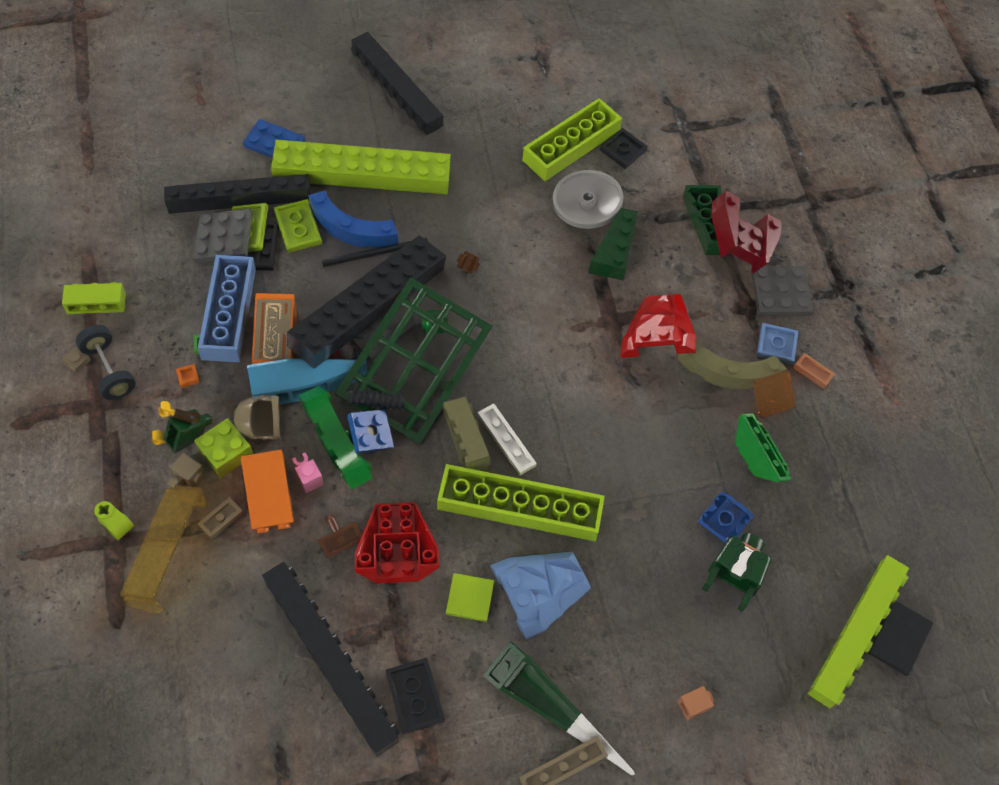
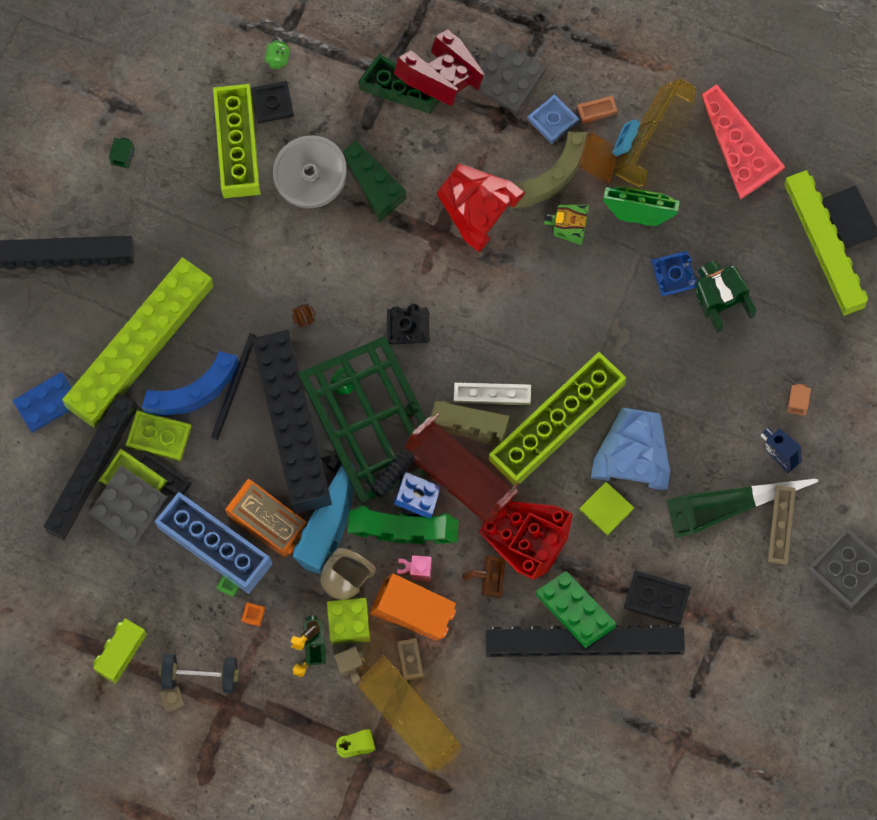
camera: 45 degrees left, 10 degrees up
none -> dark green brick [109,137,135,169]
none -> bright green head [265,41,290,69]
none -> black slope [387,304,430,345]
none -> clear red piece [404,414,520,524]
none -> green plate [536,571,616,648]
none -> torso [544,205,589,245]
none -> dark azure plate [611,119,640,157]
none -> clear yellow piece [613,79,696,187]
none -> coral wing [702,84,785,200]
none -> dark blue torso [761,428,802,474]

